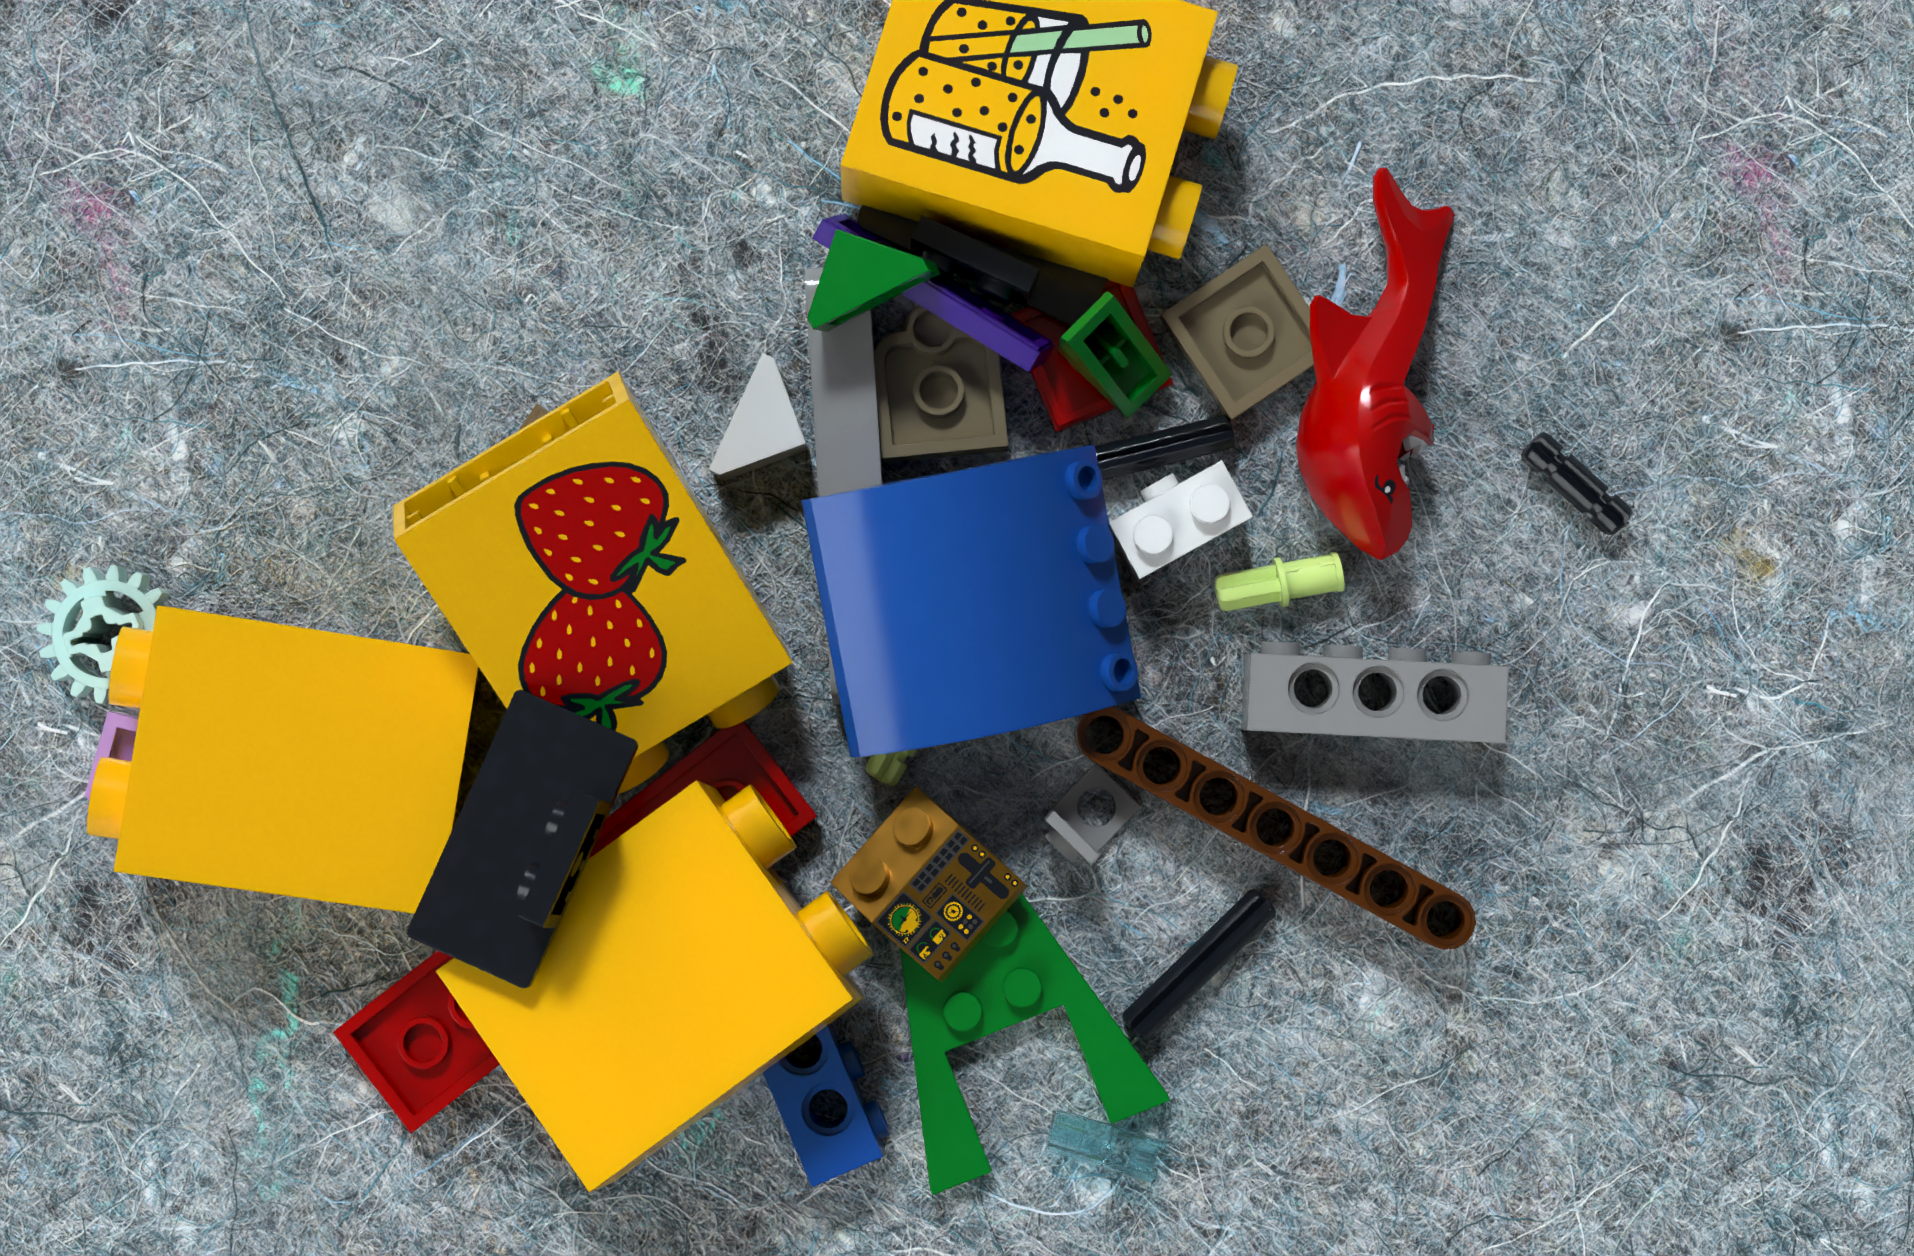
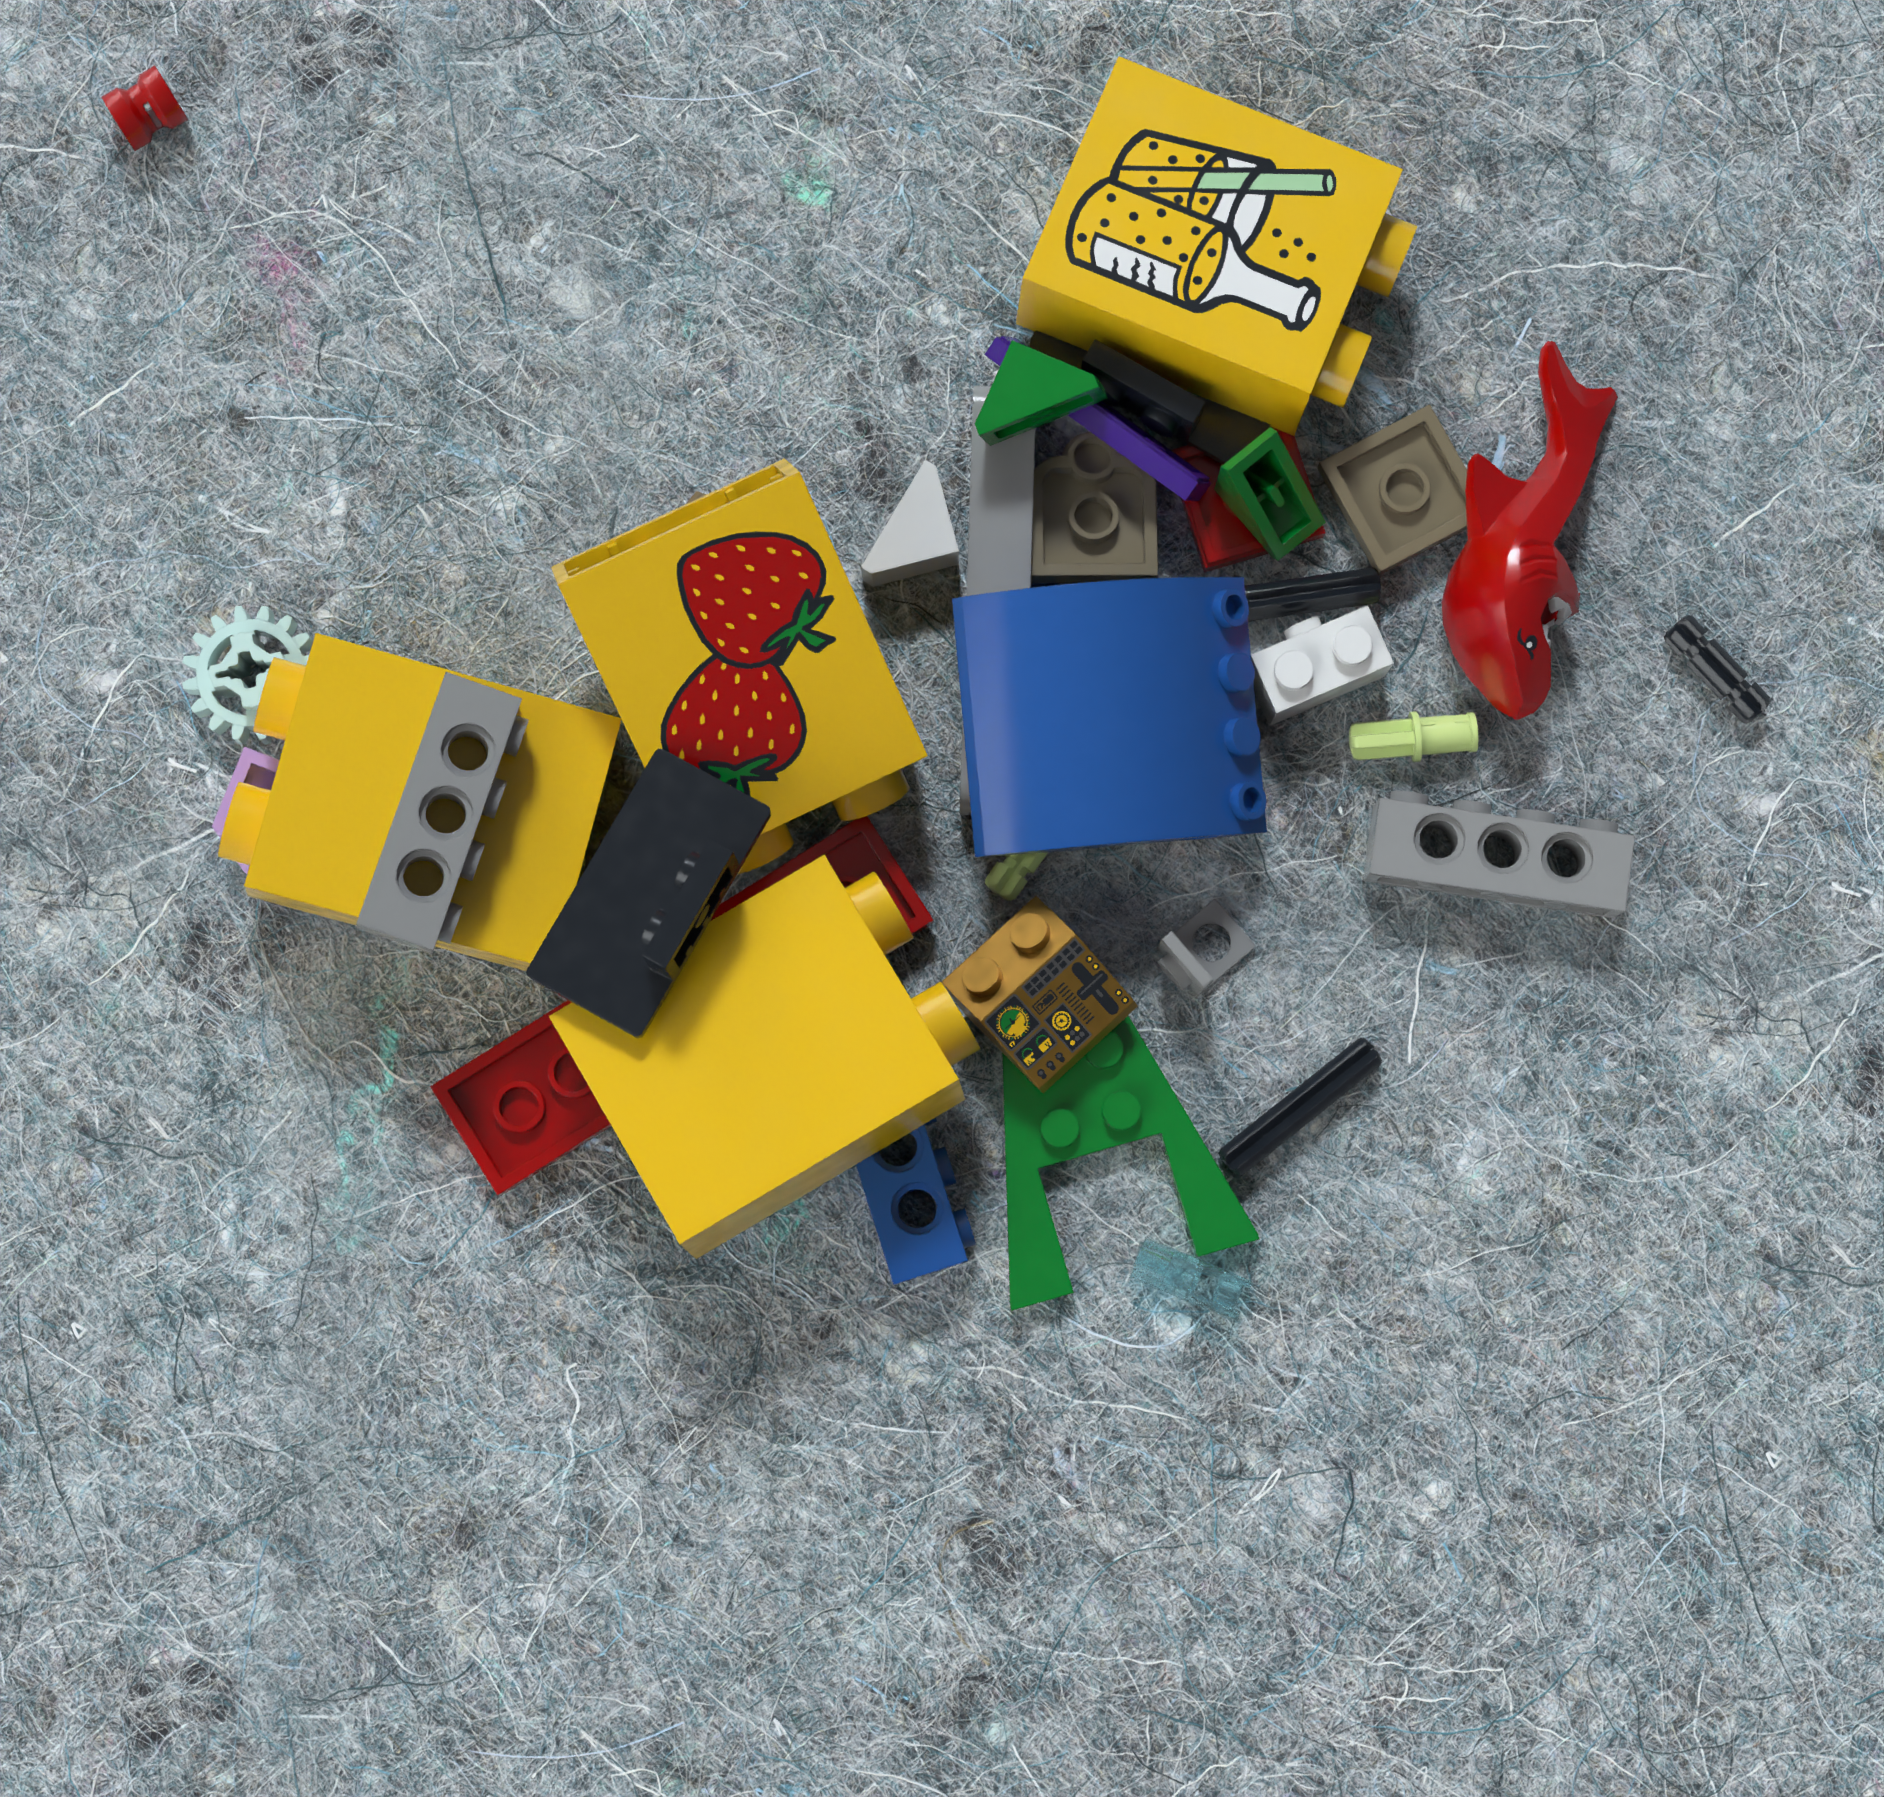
camera: 10 degrees right, 5 degrees down
reddish brown beam [1074,707,1476,950] -> none
none -> light grey brick [356,672,529,954]

